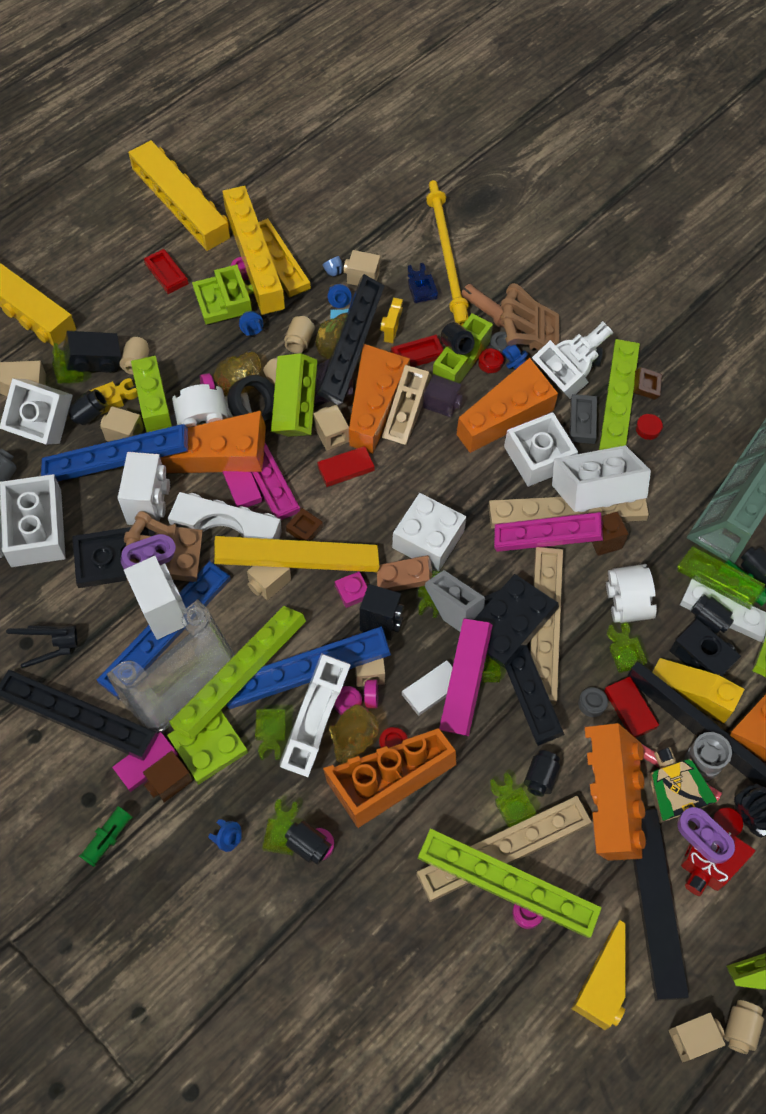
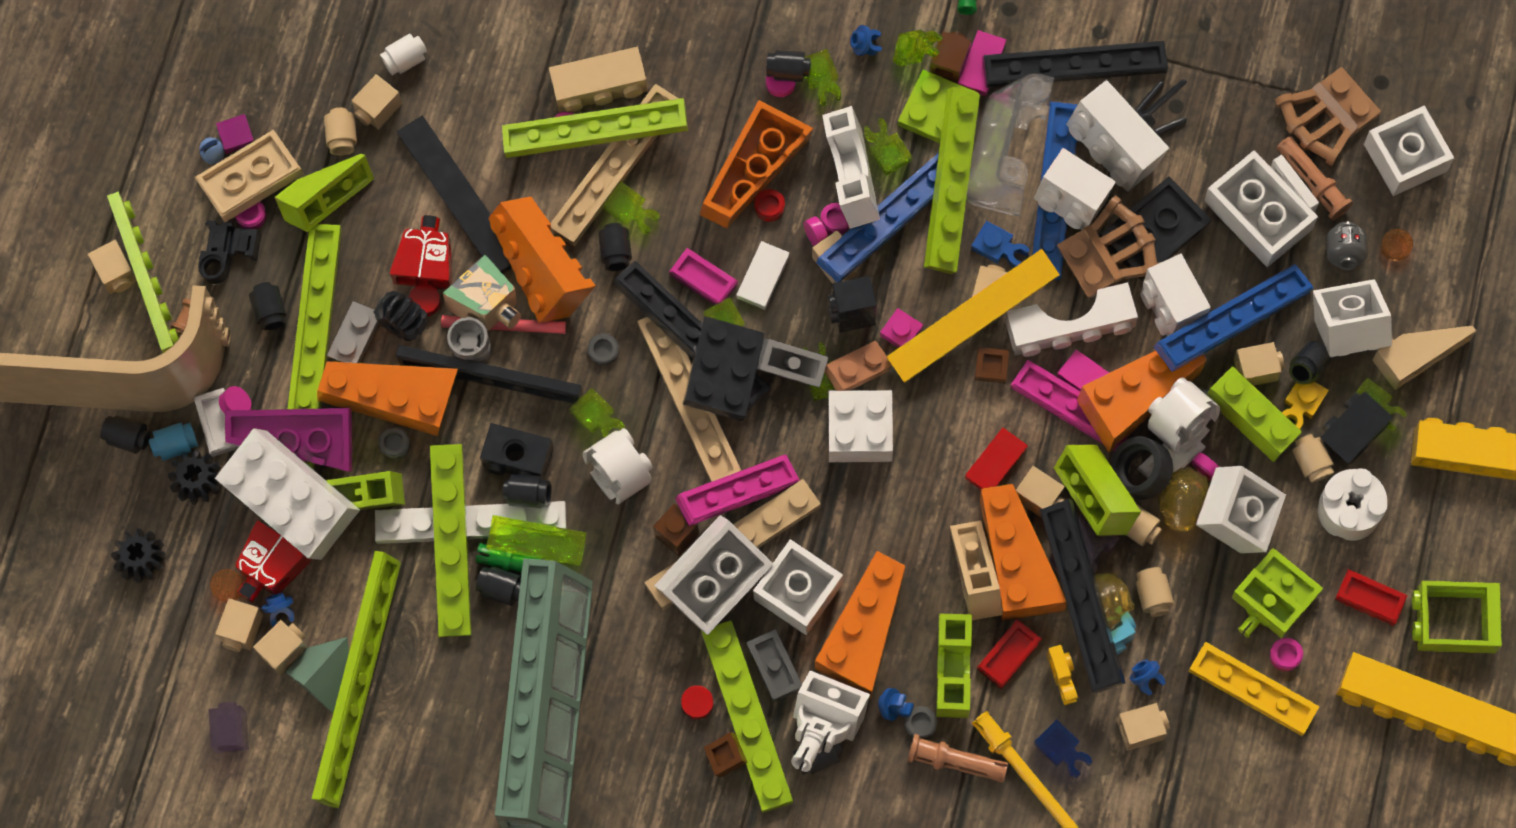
camera: 155 degrees right, 10 degrees up
medium lavender plate [121,534,176,569] -> none
yellow brick [222,186,285,315] -> none
blue plate [239,311,263,336] -> none
medium blue hinge [323,256,343,277] -> none
clear yellow hair [329,704,379,764] -> none
clear purple brick [423,374,463,418] -> none
dark pink tile [439,618,493,736] -> none
black brick [441,322,474,354] -> none
red tile [478,348,504,373] -> none
medium nougat plate [501,283,559,350] -> none
yellow slope [571,920,626,1030] -> none
red tile [604,677,659,738] -> none
yellow slope [652,658,745,724] -> none
medium lavender plate [677,807,735,864] -> none
none -> white brick [380,33,427,76]
none -> tan brick [549,47,648,112]
none -> dark pink tile [669,248,738,308]
none -> clear neon green plate [893,29,943,66]
none -> blue plate [971,220,1030,268]
none -> white brick [1066,80,1169,192]
none -> white brick [1196,466,1286,553]
none -> white brick [1318,468,1387,541]
none -> lime window [1411,581,1502,653]

